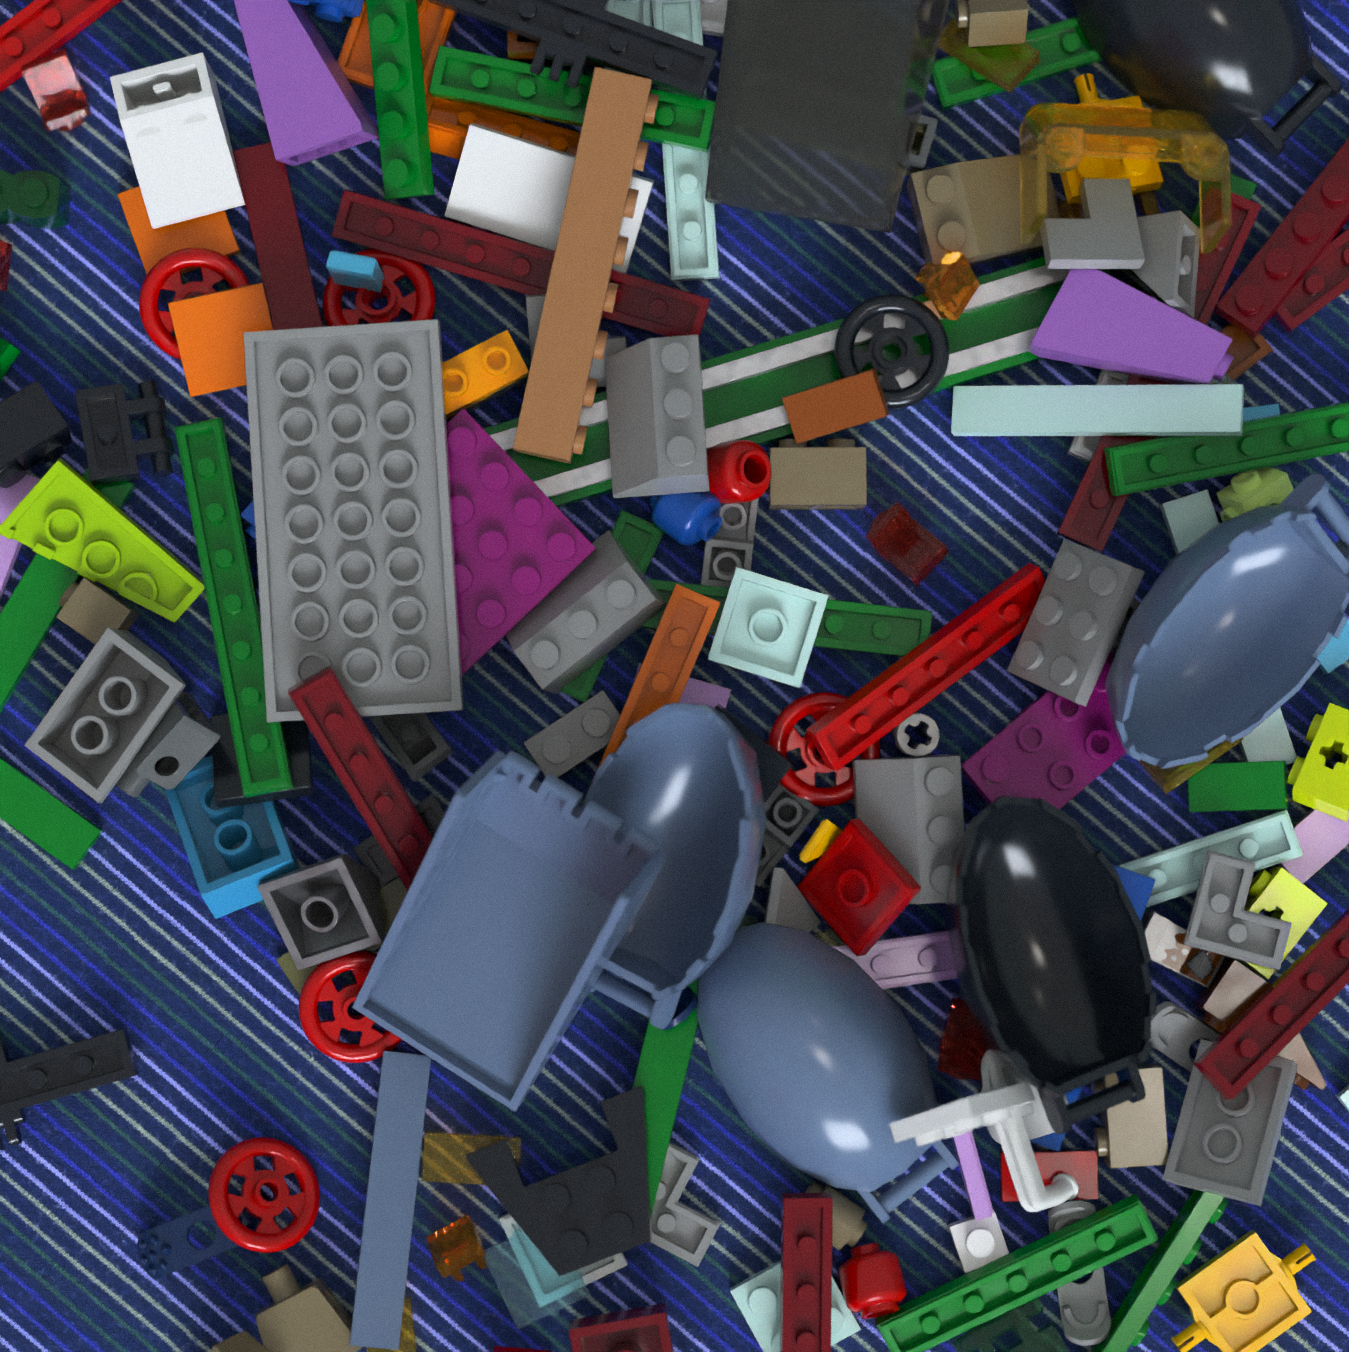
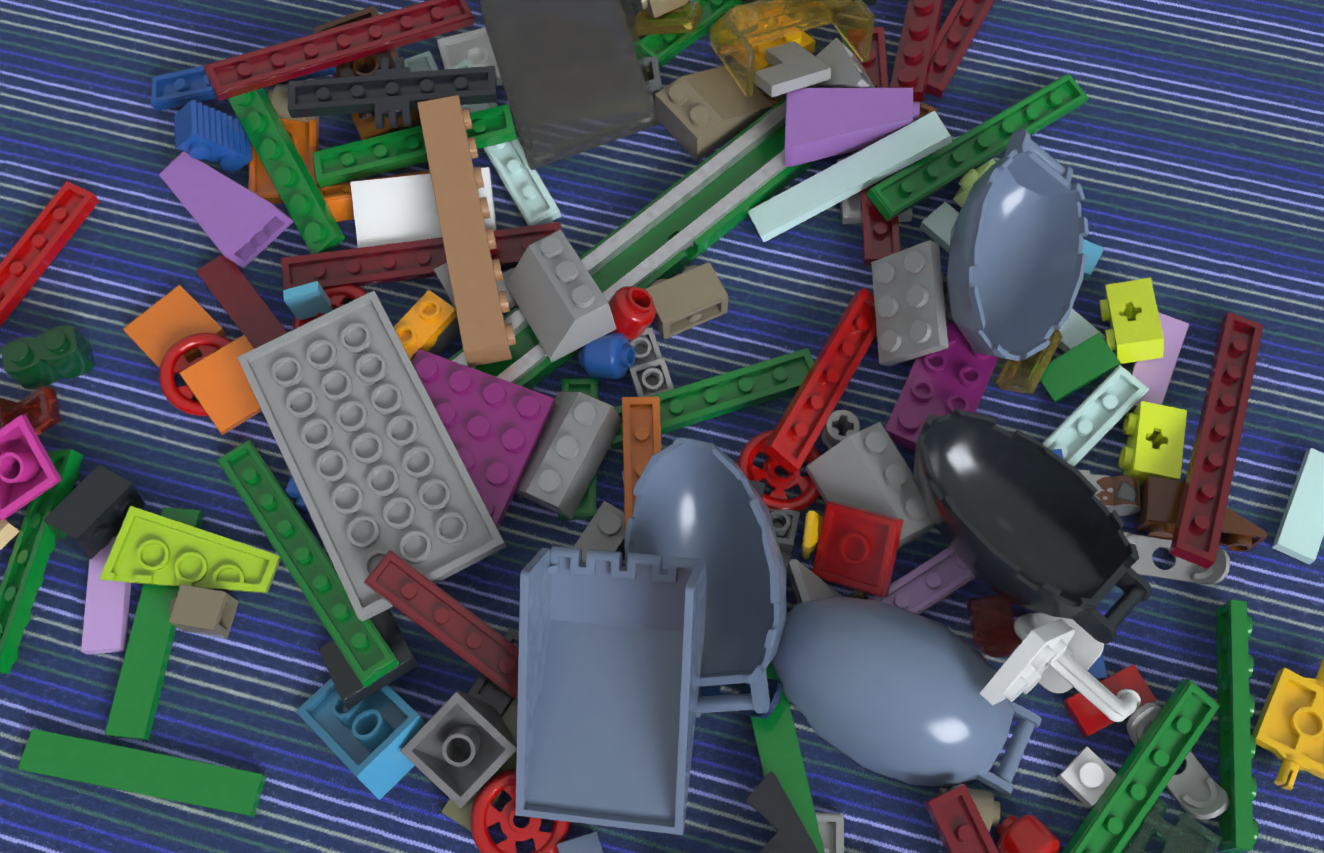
camera: 15 degrees left, 20 degrees down
clear red bracket [21,49,91,131] -> none
light grey slope [24,627,186,803] -> none
black plate [75,381,174,486] -> none
white slope [110,52,246,229] -> none
dark grey torso [116,690,221,798] -> none
dark grey slope [369,713,453,782] -> none
light aqua plate [707,567,829,688] -> none
dark orange tile [782,368,890,444] -> none
black plate [834,294,950,409] -> none
clear red bracket [866,502,949,586] -> none
clear orange tile [915,250,980,321] -> none
lavender tile [952,1131,994,1221] -> none
brick [1091,1063,1169,1168] -> none
light grey plate [1163,1039,1298,1206] -> none
light grey tile [1183,850,1292,970] -> none

